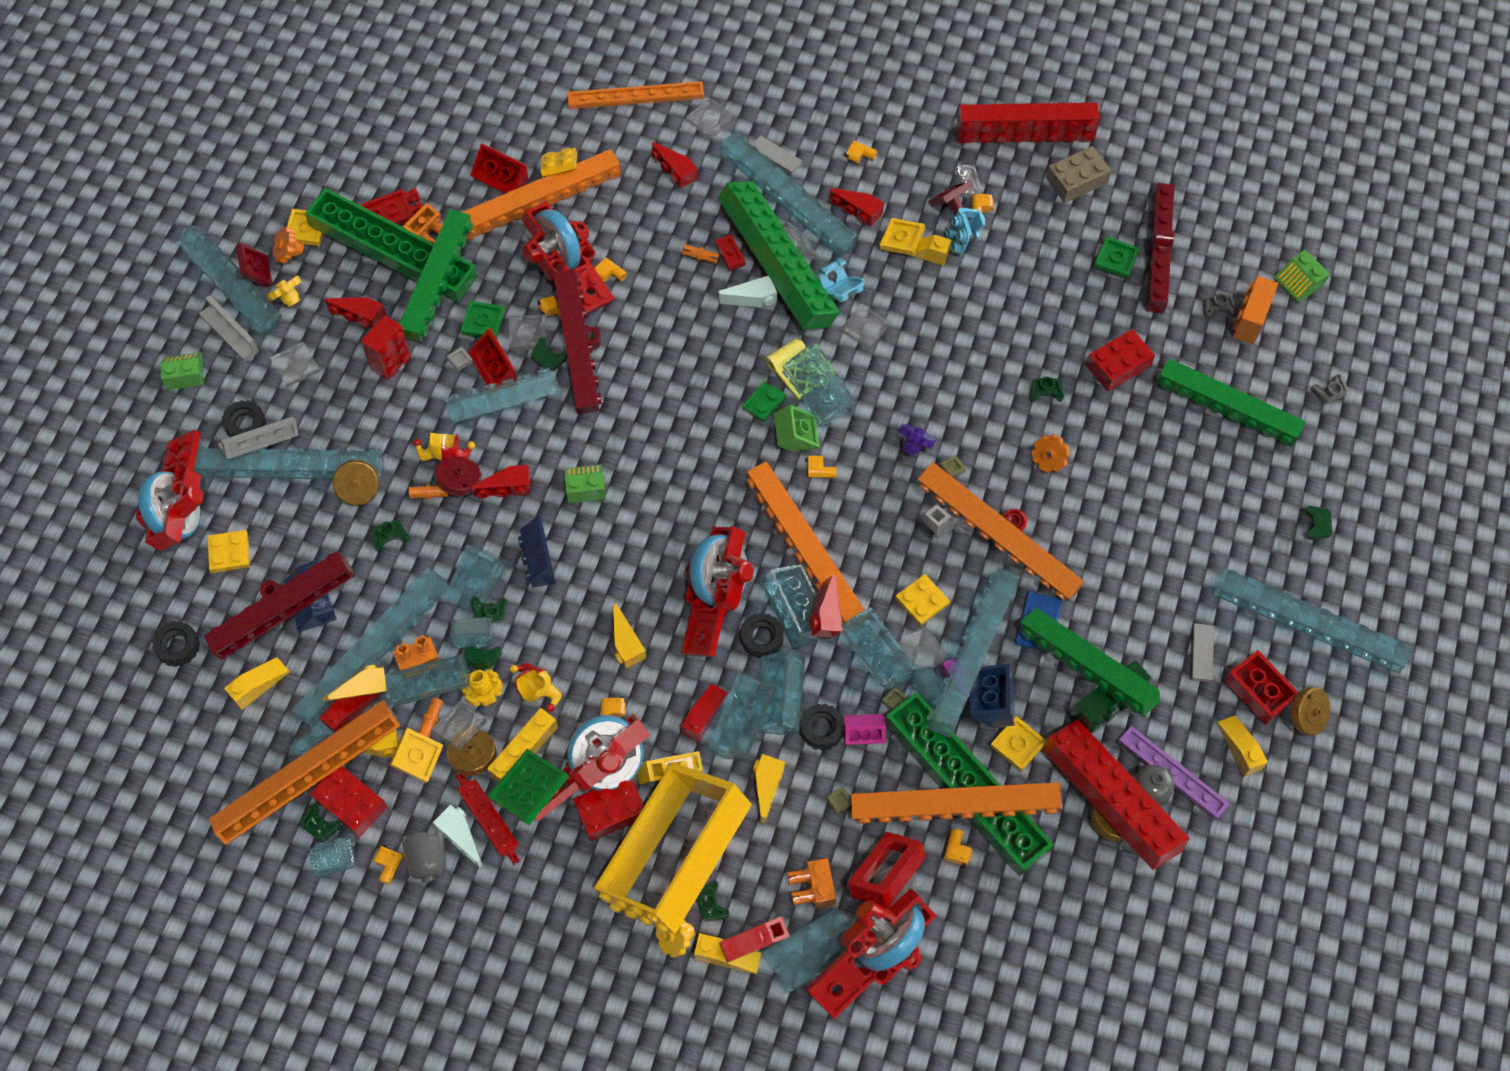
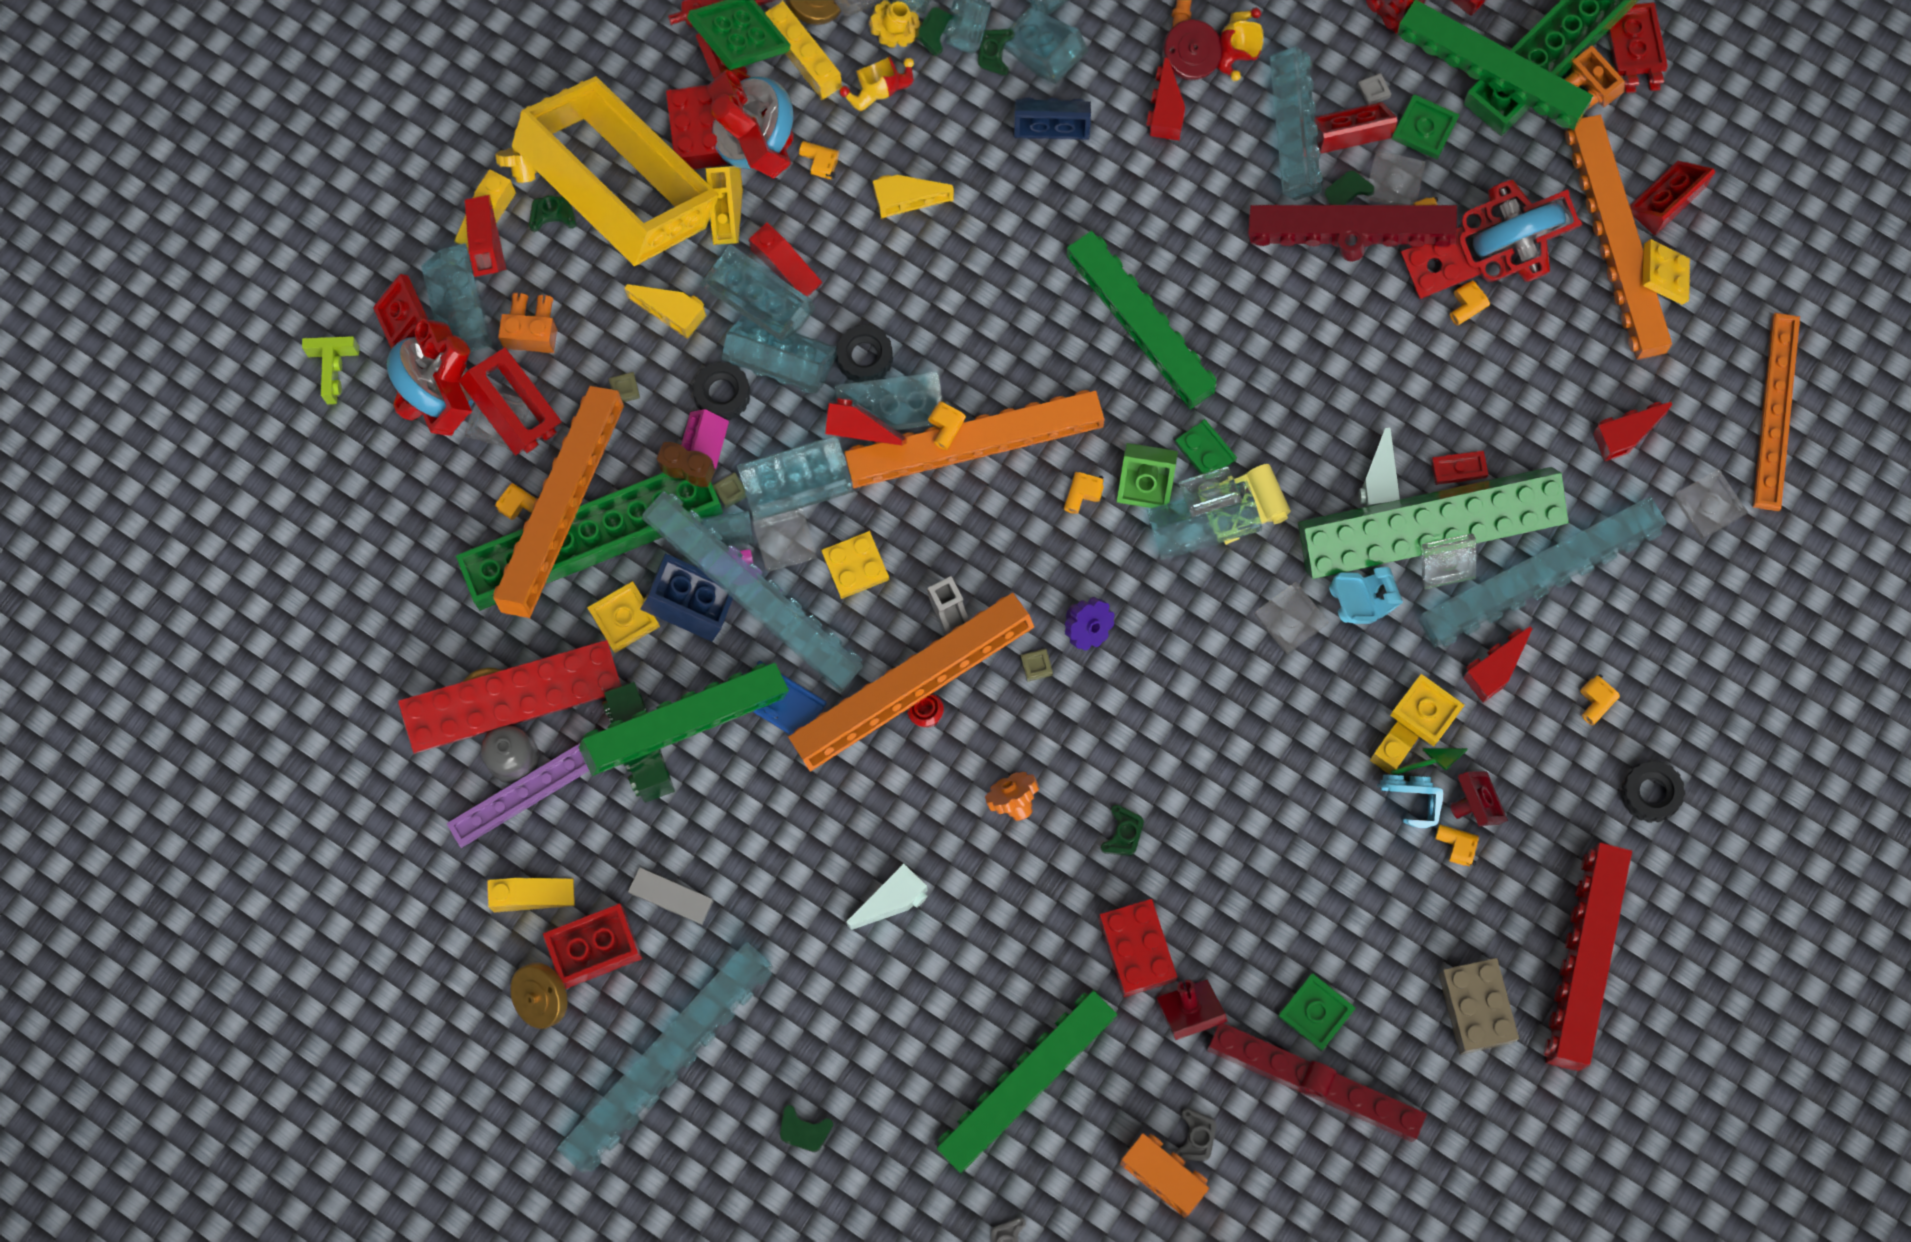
camera: 110 degrees right, 10 degrees up
bright green slope [565,464,606,504] -> none
red piece [681,526,754,657] -> none
orange pin [682,244,719,264] -> none
light grey tile [750,136,802,175] -> none
clear plate [956,165,983,198] -> none
none -> lime bracket [302,337,359,404]
none -> reddish brown brick [656,442,715,487]
none -> light aqua slope [846,864,928,930]
none -> light orange piece [928,399,966,450]
none -> green brick [1067,230,1217,410]
none -> dark red tile [1157,979,1227,1040]
none -> clear tile [1179,467,1242,517]
none -> green piece [1391,748,1468,775]
none -> black tyre [1621,760,1686,823]

